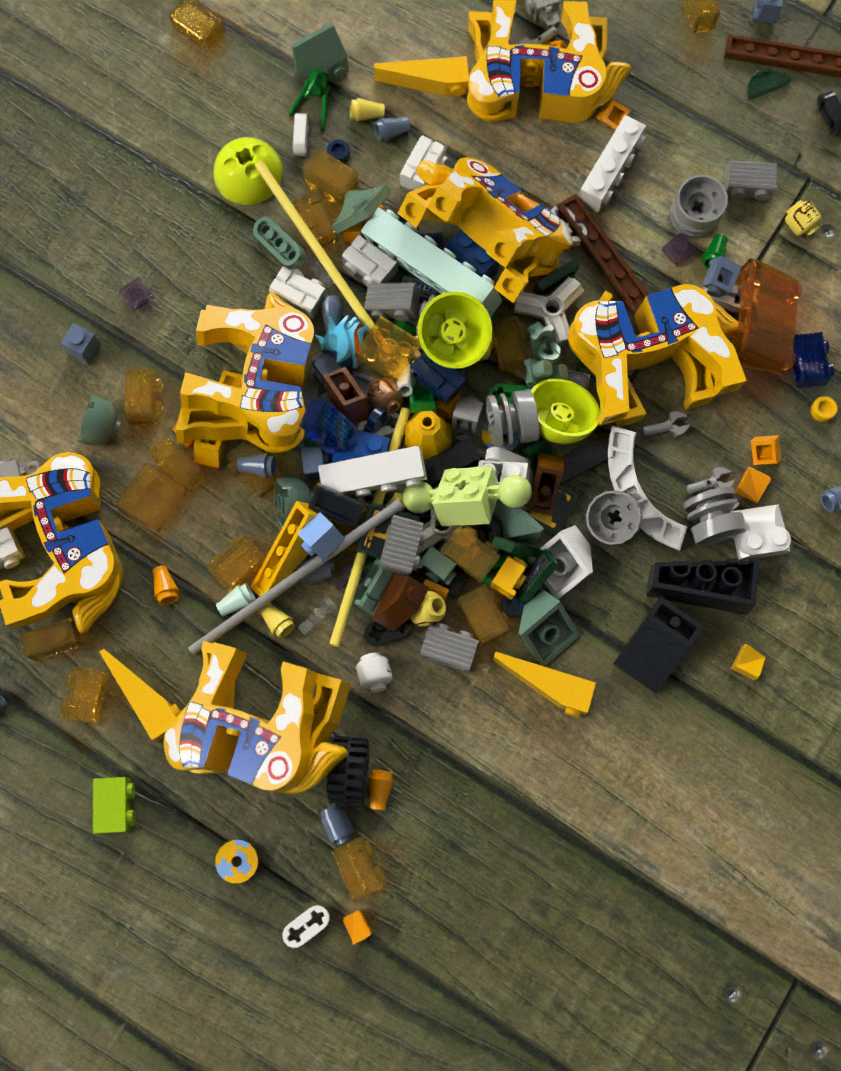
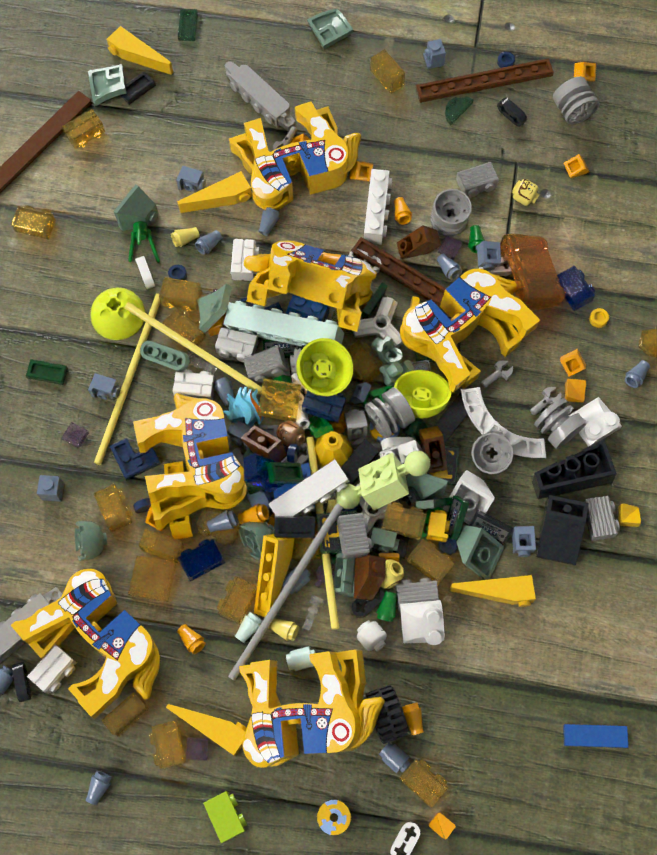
camera: 20 degrees left, 5 degrees down
light blue brick [298,513,345,560] -> none
none -> dark green tile [26,359,68,385]
none -> sand blue brick [88,373,120,400]
none -> light yellow piece [94,294,163,465]
none -> dark blue tile [110,438,161,481]
none -> dark blue tile [133,498,151,513]
none -> sand blue brick [176,166,206,192]
none -> clear blue brick [178,539,225,582]
none -> plate [186,738,209,761]
none -> light orange cone [238,503,269,524]
none -> sand blue cone [258,207,280,236]
none -> dark green tile [266,462,304,484]
none -> light aqua brick [286,646,315,671]
none -> sand blue tile [350,382,371,404]
none -> green cone [376,591,397,622]
none -> light orange cone [394,197,412,225]
none -> reddish brown slope [397,225,441,259]
none -> white slope [400,600,445,645]
none -> sand blue cone [437,254,462,280]
none -> tile [469,510,513,545]
none -> sand blue brick [511,526,536,557]
none -> blue tile [563,724,628,748]
none -> light grey brick [584,496,620,541]

